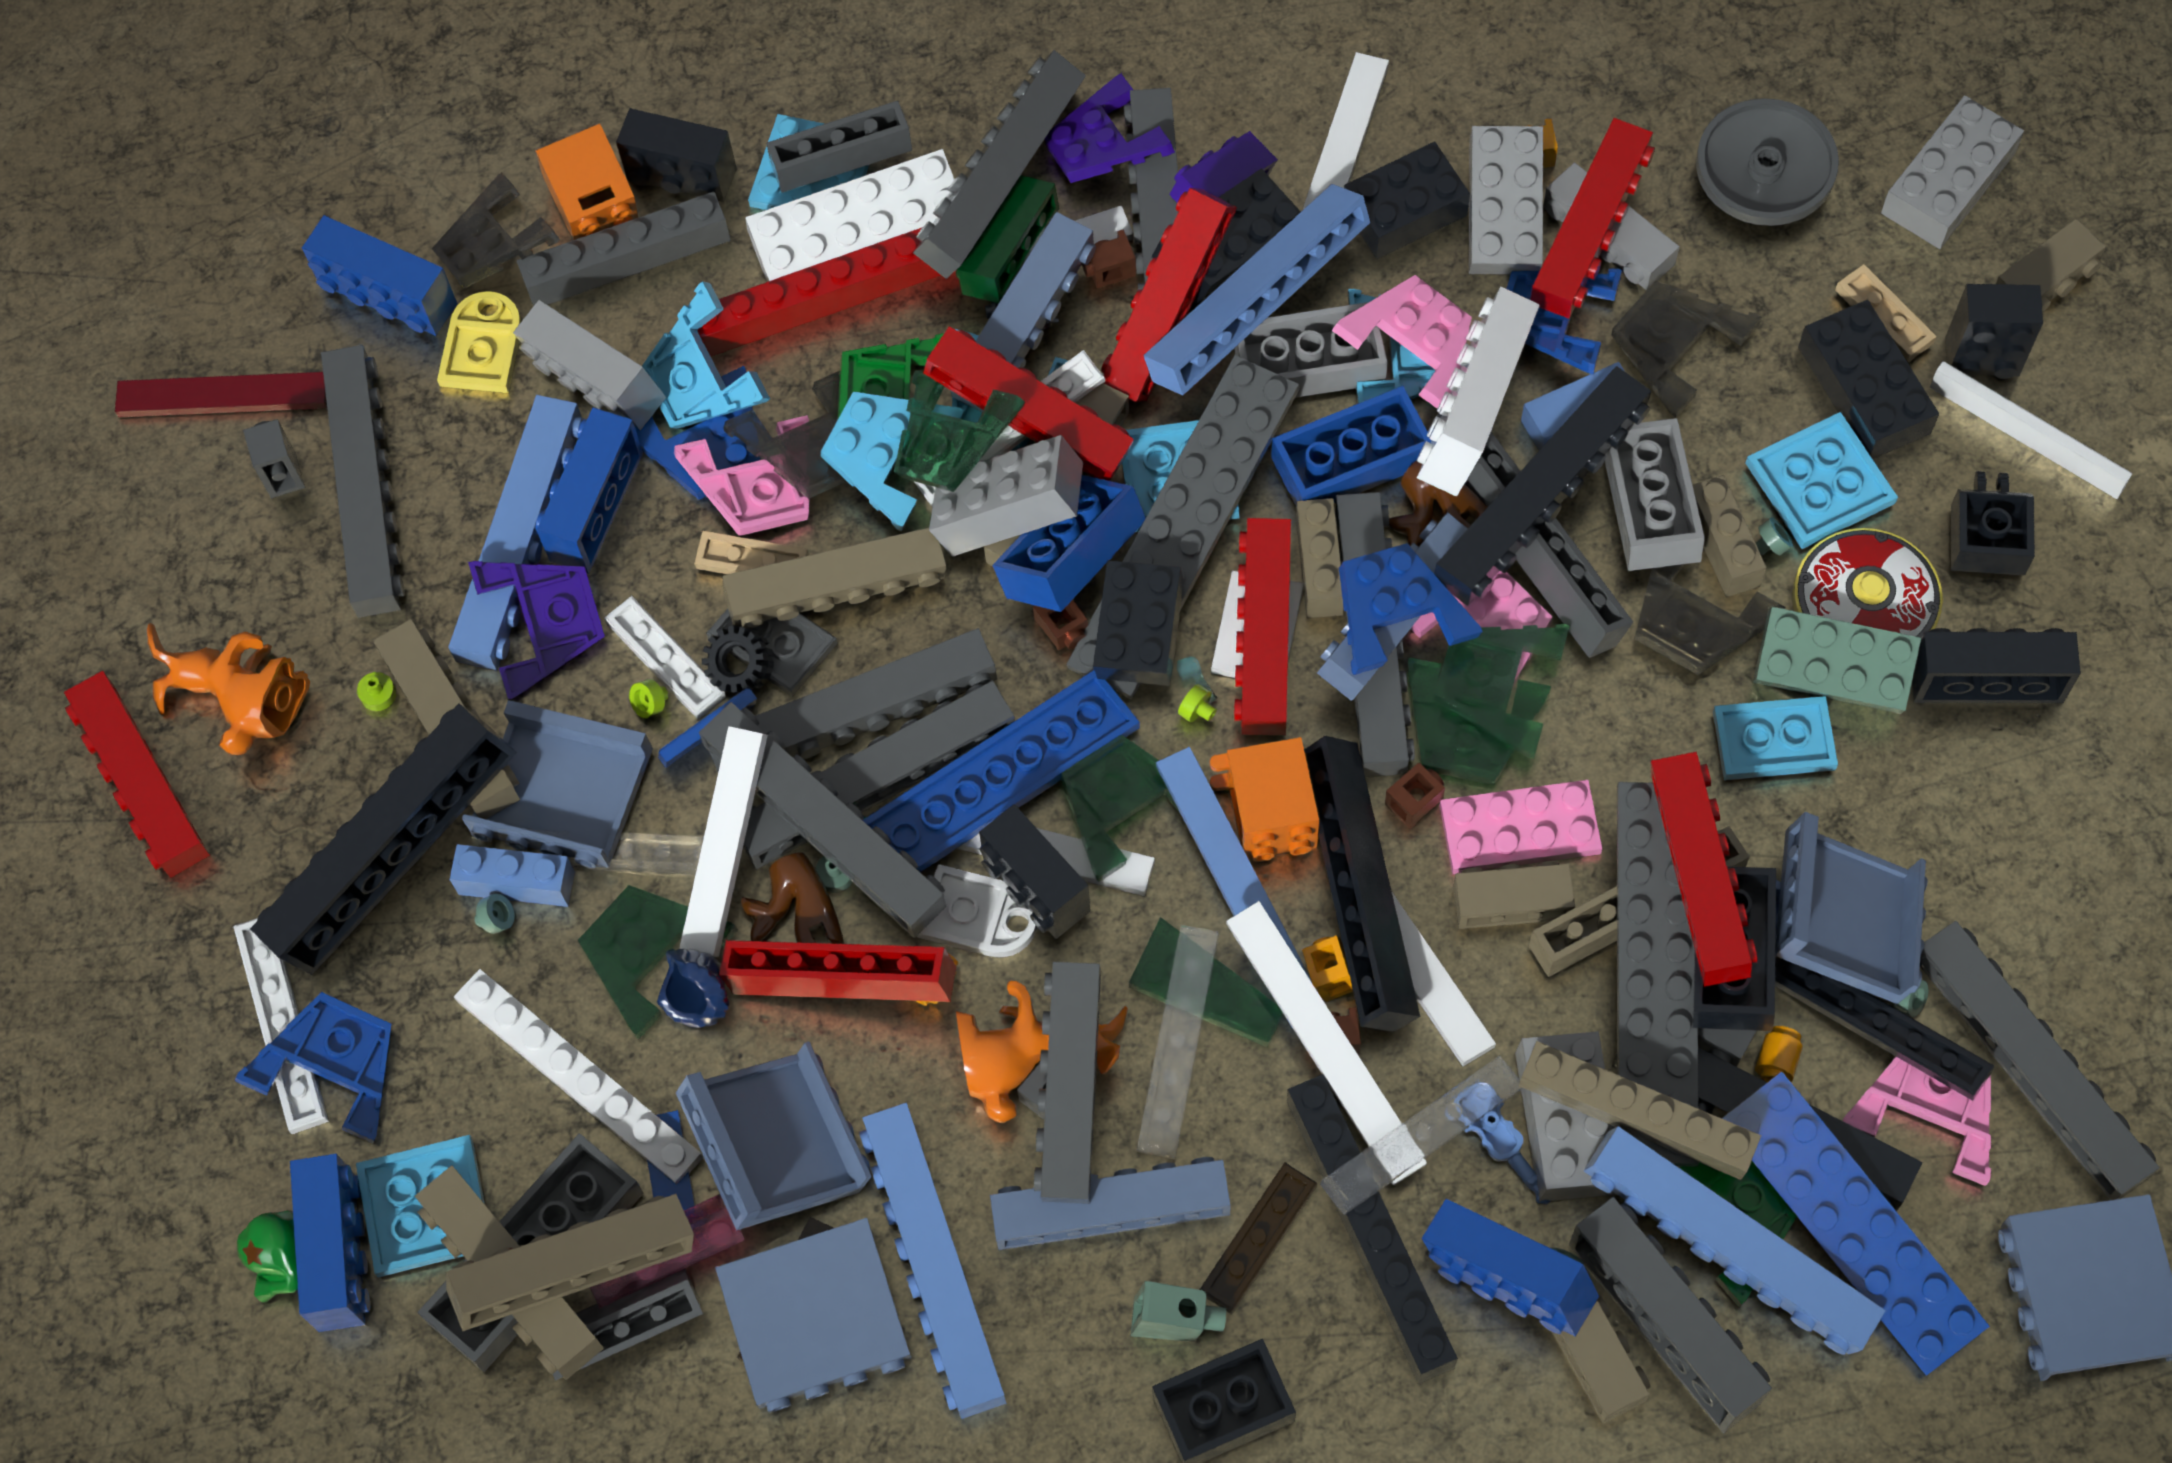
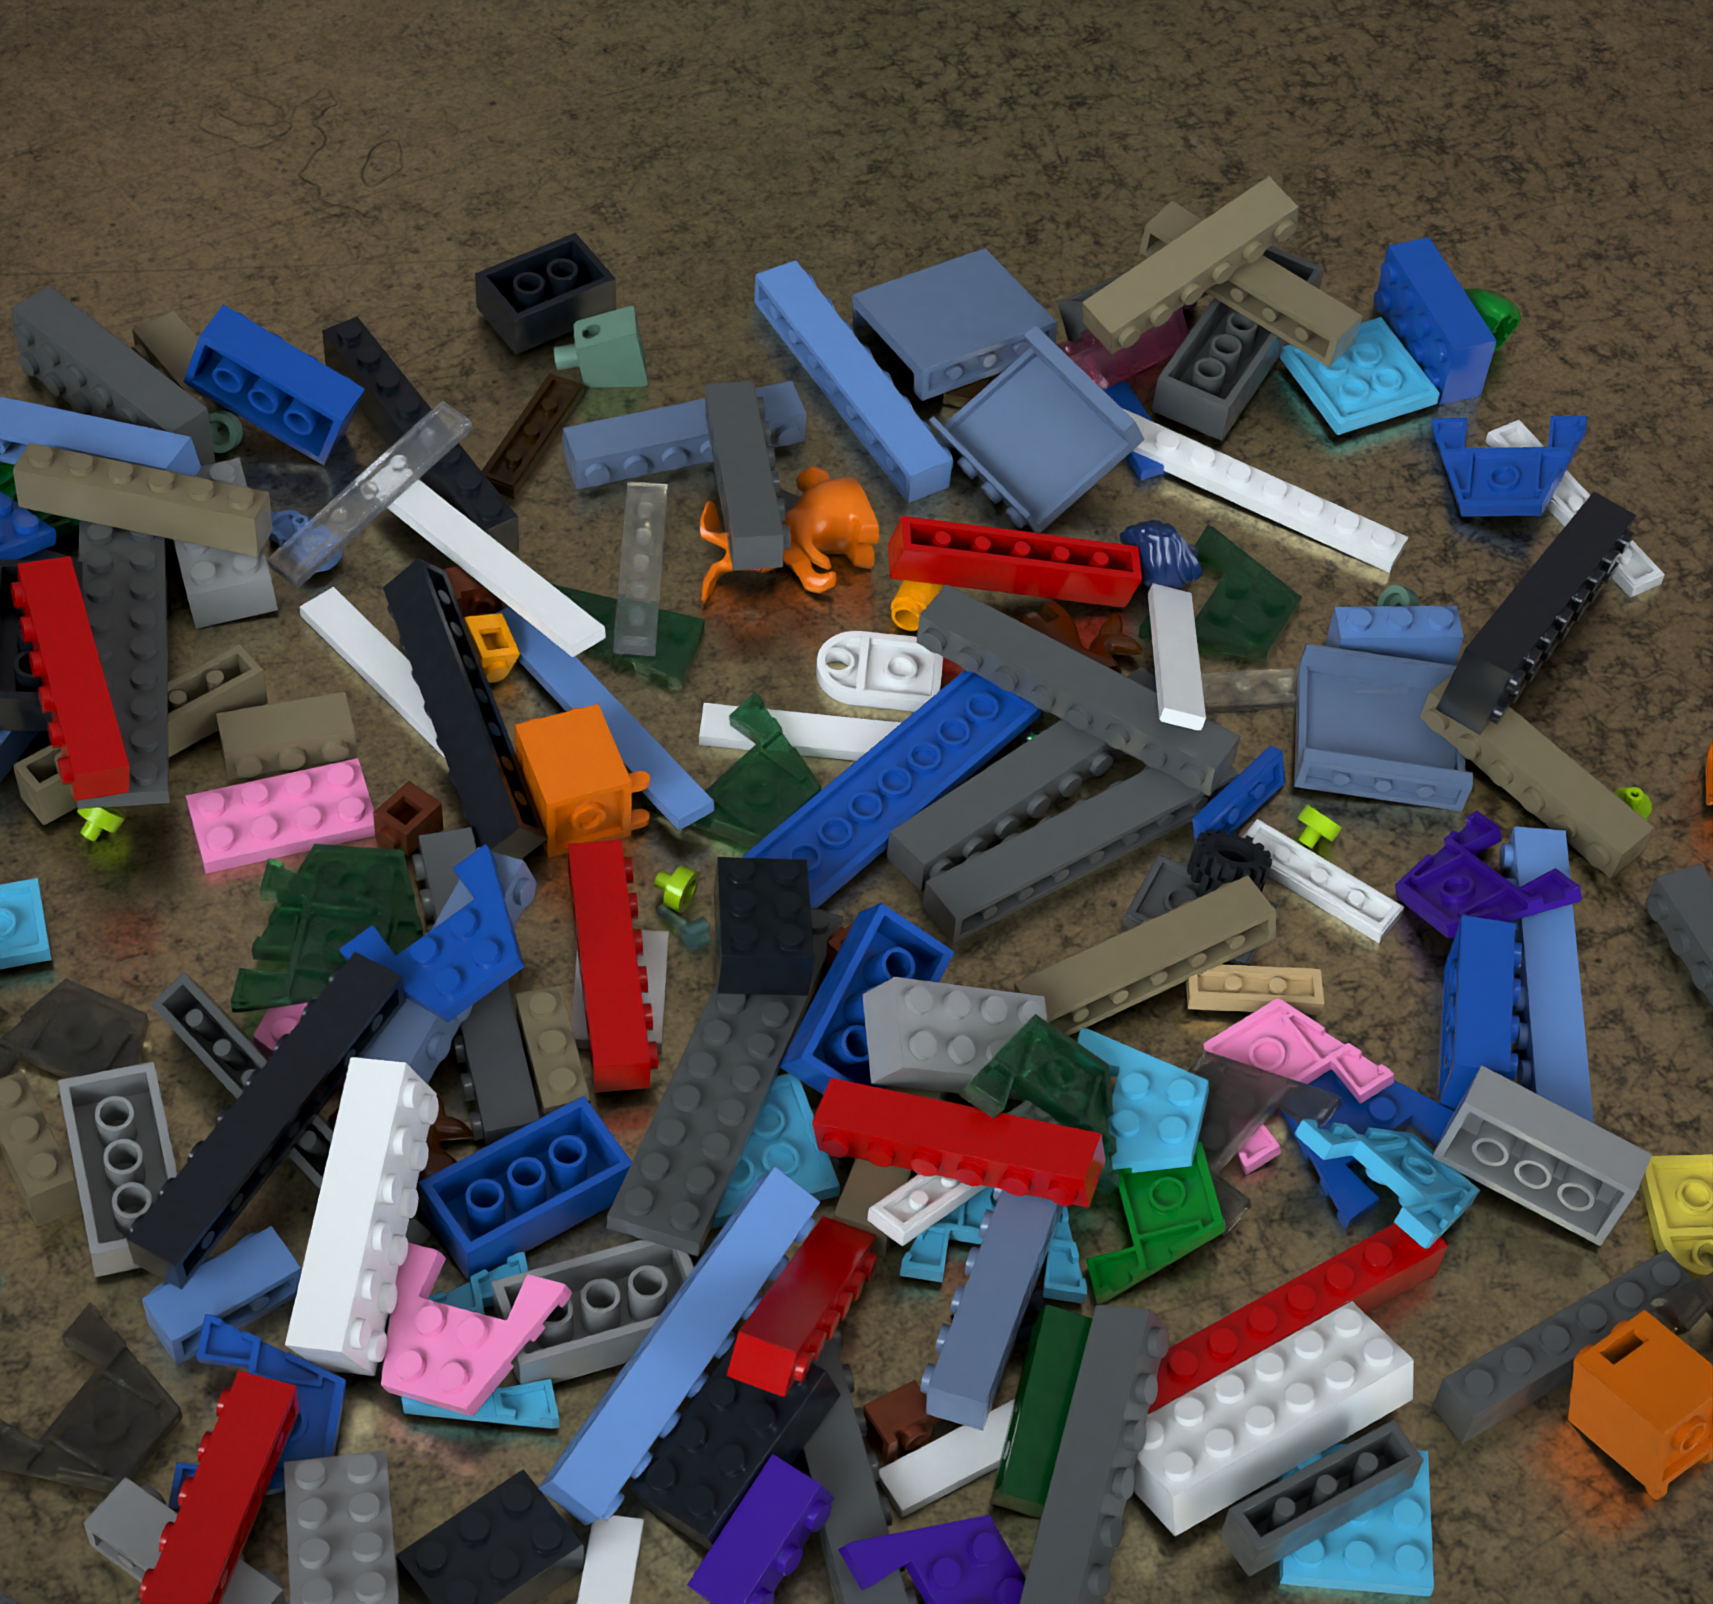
camera: 160 degrees right, 15 degrees down
black brick [616,108,737,202] -> none
black brick [979,804,1091,939] -> none

